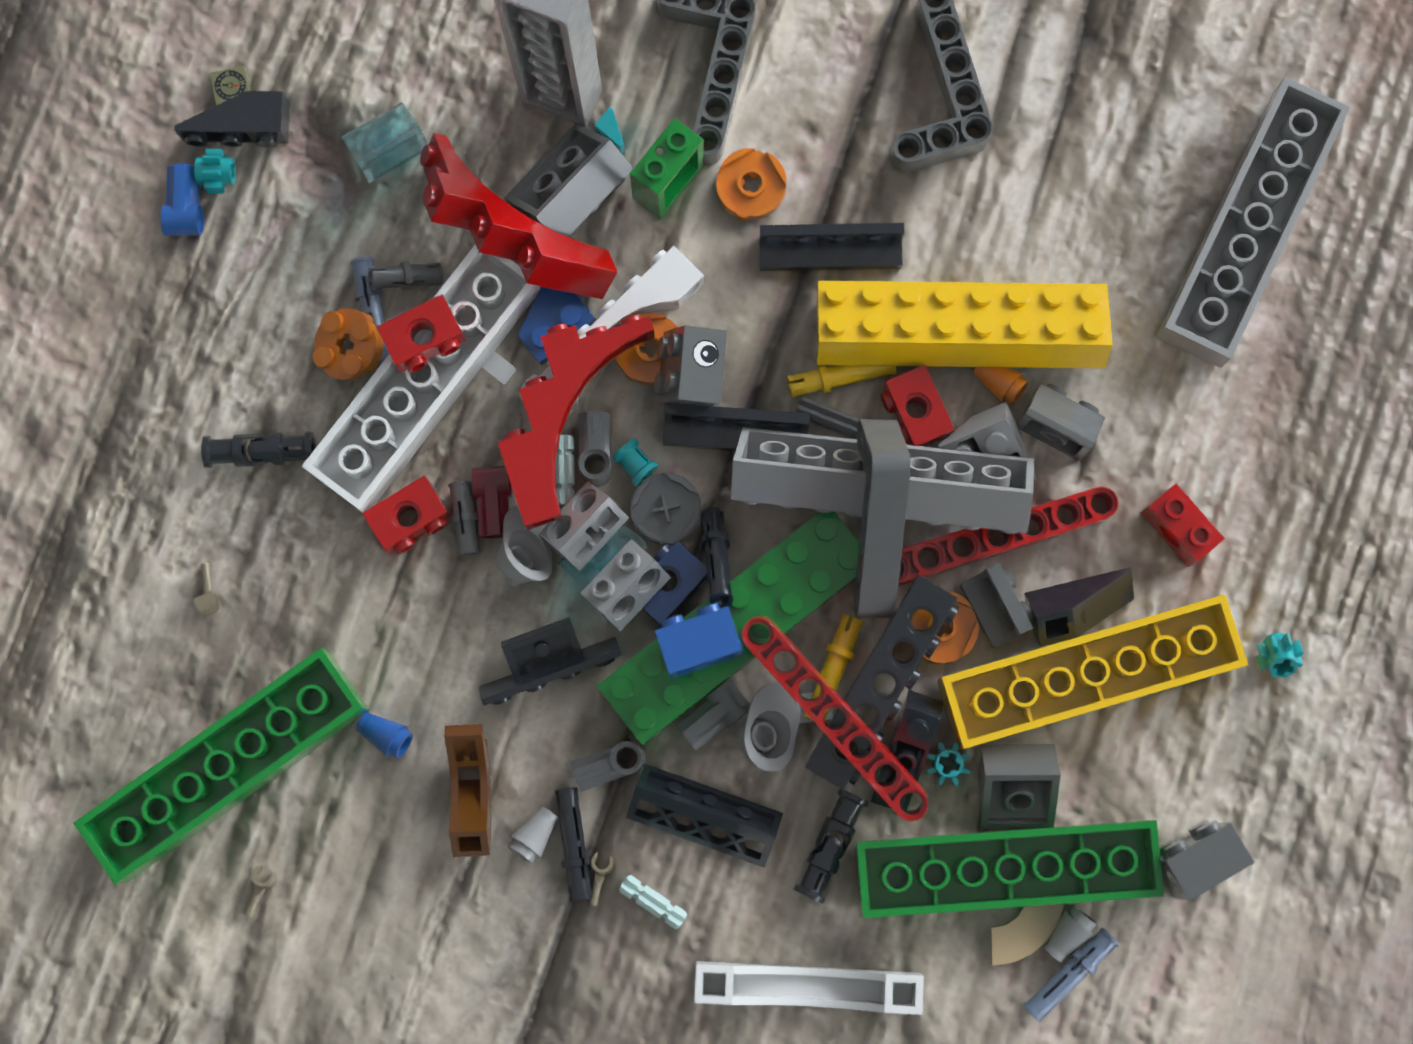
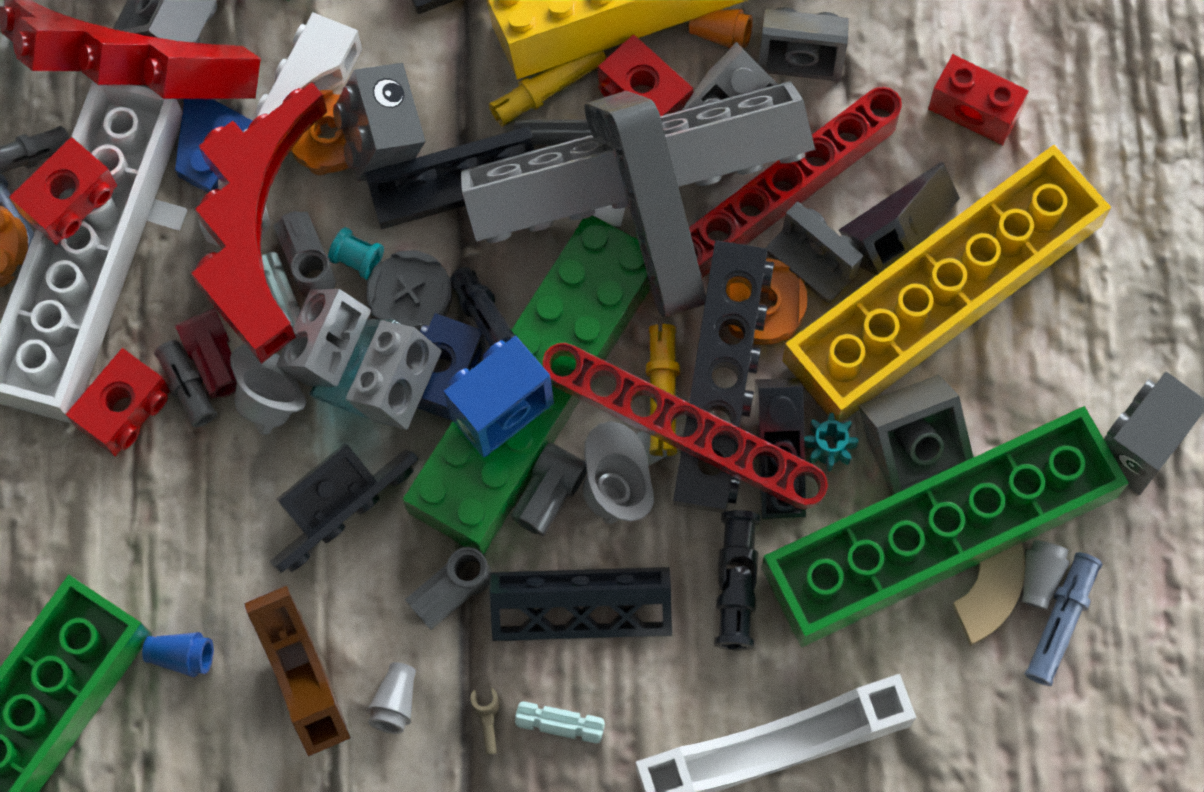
camera: 20 degrees left, 10 degrees down
black pin [554,787,593,902] -> none
teal gear [1256,633,1304,678] -> none

